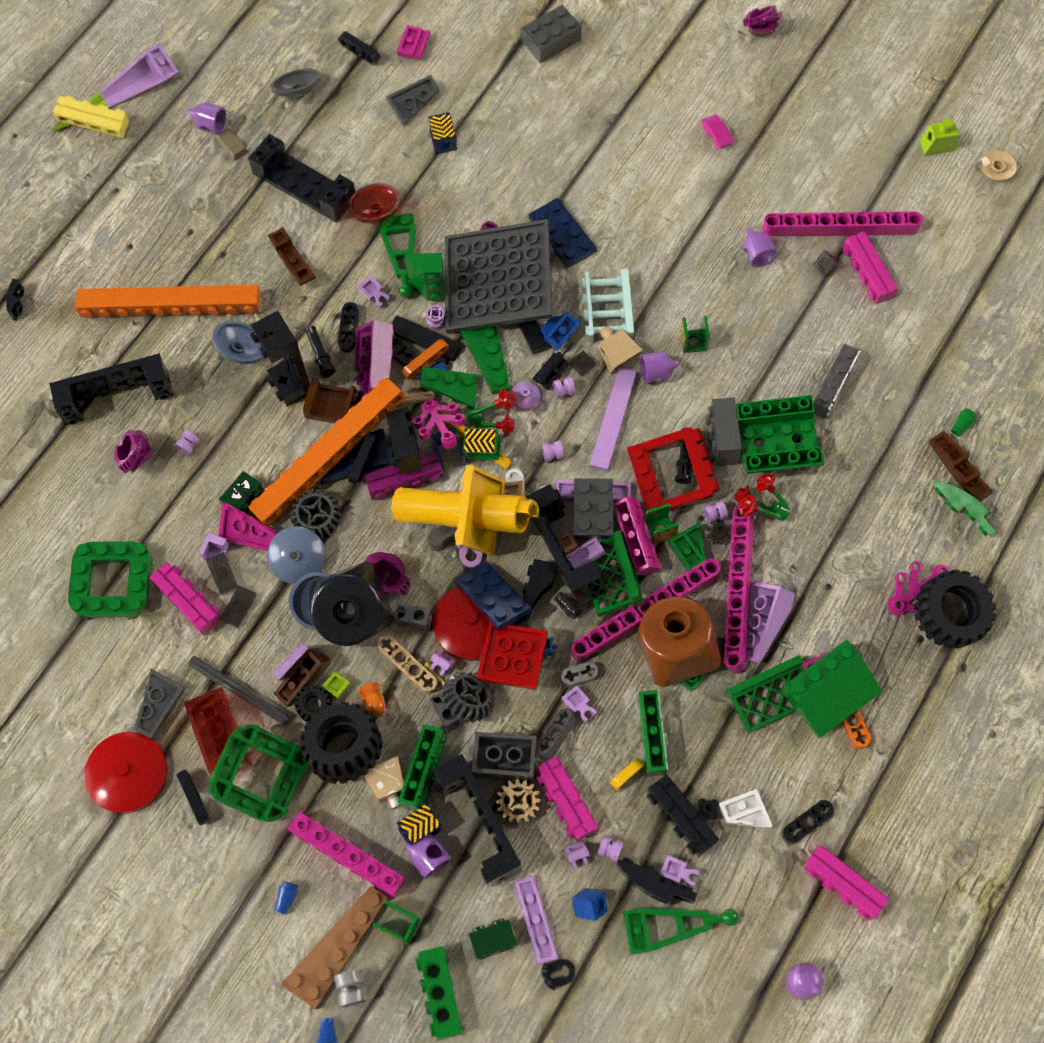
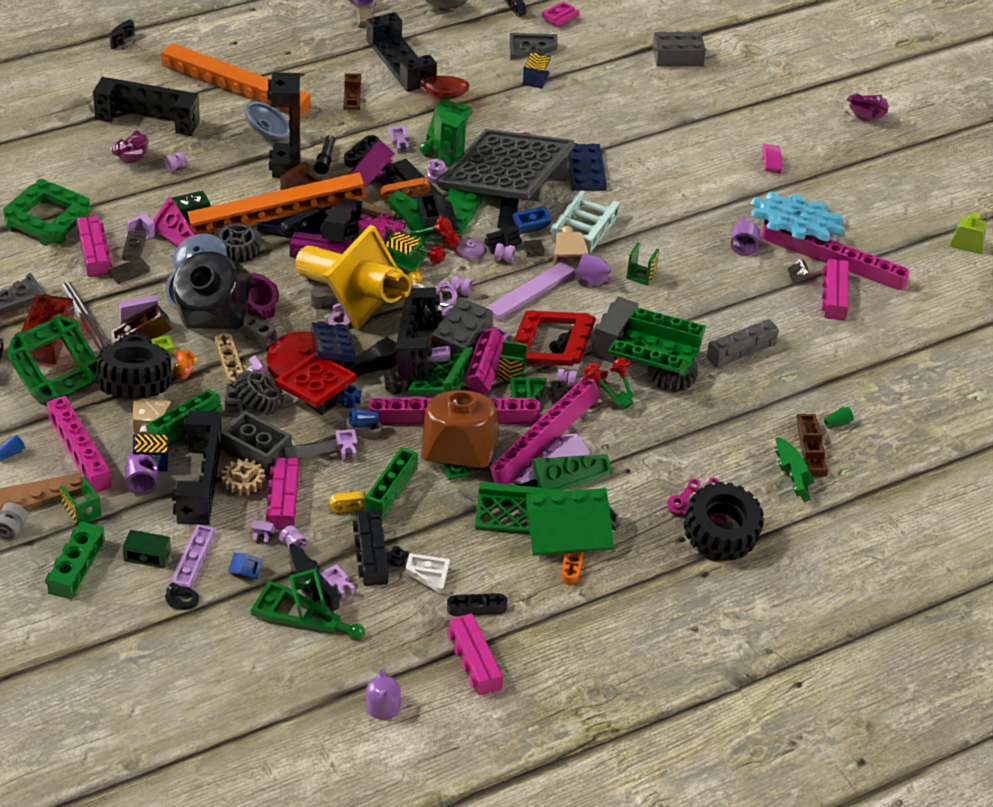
camera: 25 degrees right, 25 degrees down
none -> green piece [289,569,327,619]
none -> blue cone [349,408,379,428]
none -> black slope [417,193,459,235]
none -> lavender piece [435,280,457,307]
none -> green wing [531,454,613,492]
none -> medium azure plate [750,192,845,241]

